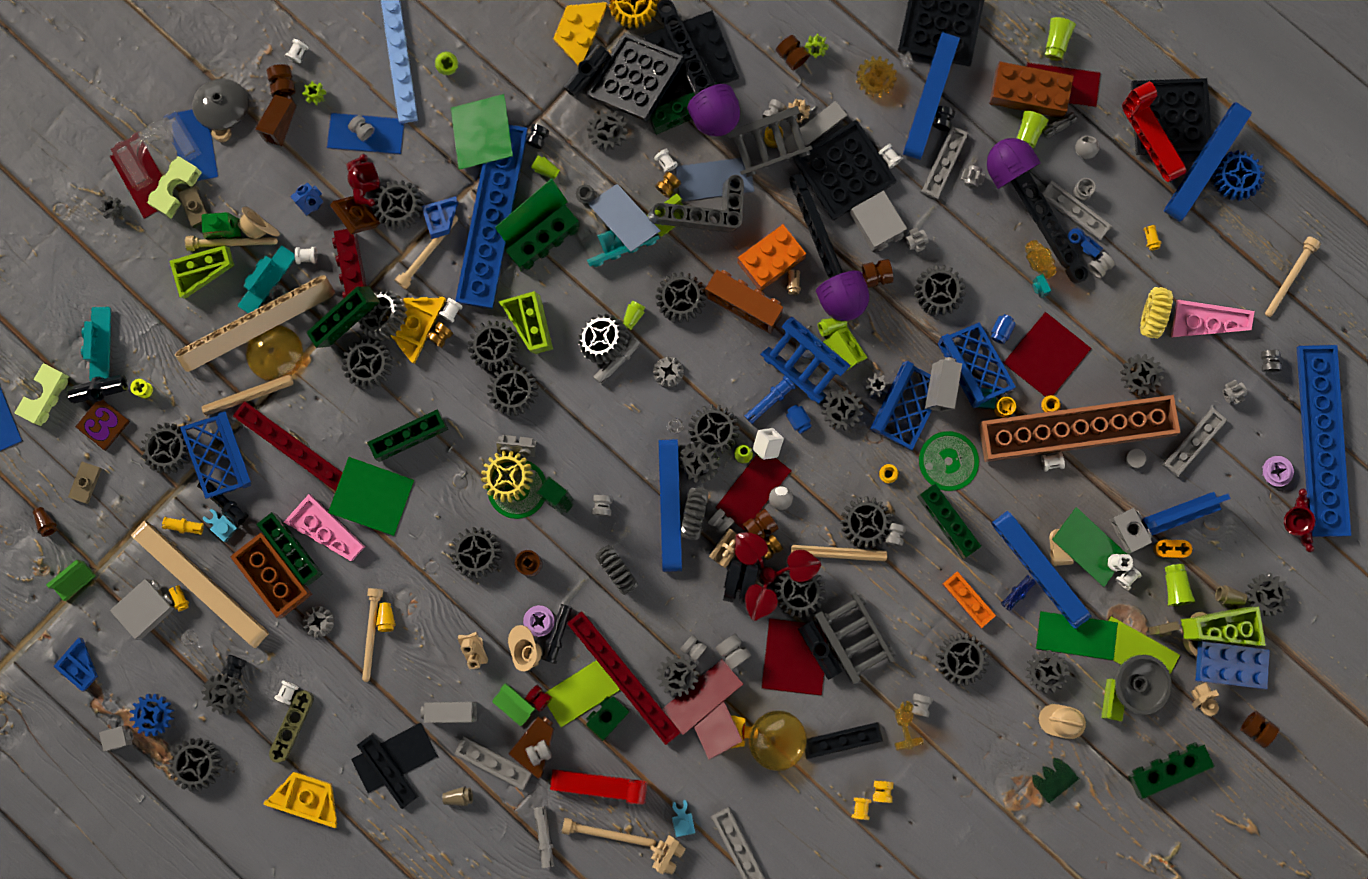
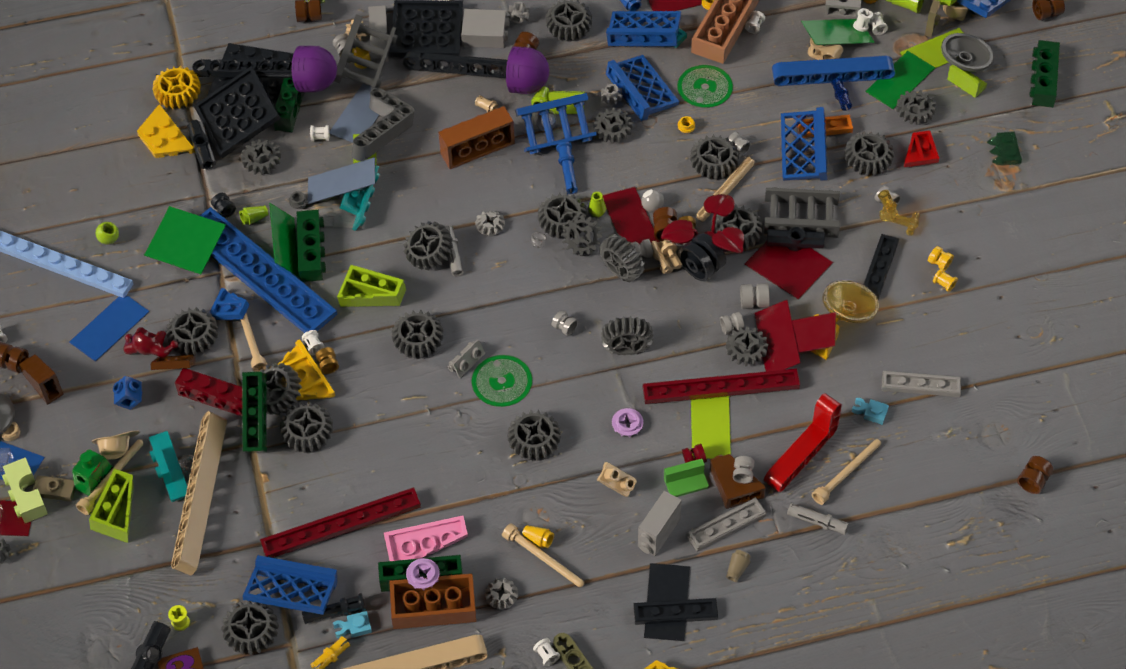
camera: 60 degrees left, 25 degrees down
teal bracket [81,307,111,381] -> none
tan axle [202,375,294,416] -> none
clear yellow dish [246,325,303,381] -> none
white bush [295,247,317,264] -> none
lime gear [302,81,327,106] -> none
green piece [328,457,414,536] -> none
light grey wheel [348,115,375,141] -> none
dark green brick [367,409,449,462] -> none
dark grey gear [468,320,519,372] -> none
light yellow gear [481,451,533,503] -> none
tan piece [508,625,542,672] -> none
reddish brown wheel [515,550,543,577] -> none
dark green brick [537,477,574,515] -> none
black pin [541,604,572,664] -> none
dark green brick [586,695,630,741] -> none
lime cone [623,300,646,330] -> none
tan hips [650,835,685,874] -> none
pearl gold wheel [655,171,681,198] -> none
dark grey gear [655,272,707,323] -> none
blue beam [659,439,682,572] -> none
orange brick [737,224,806,291] -> none
white panel [753,428,784,460] -> none
blue brick [786,404,812,434] -> none
dark green brick [917,483,982,559] -> none
light grey brick [925,357,962,412] -> none
yellow wheel [994,397,1016,418] -> none
tan piece [1039,704,1086,739] -> none
tan hips [1191,682,1219,716] -> none
none -> lavender gear [406,558,440,590]
none -> blue fence [781,107,828,181]
none -> red wing [904,130,940,167]

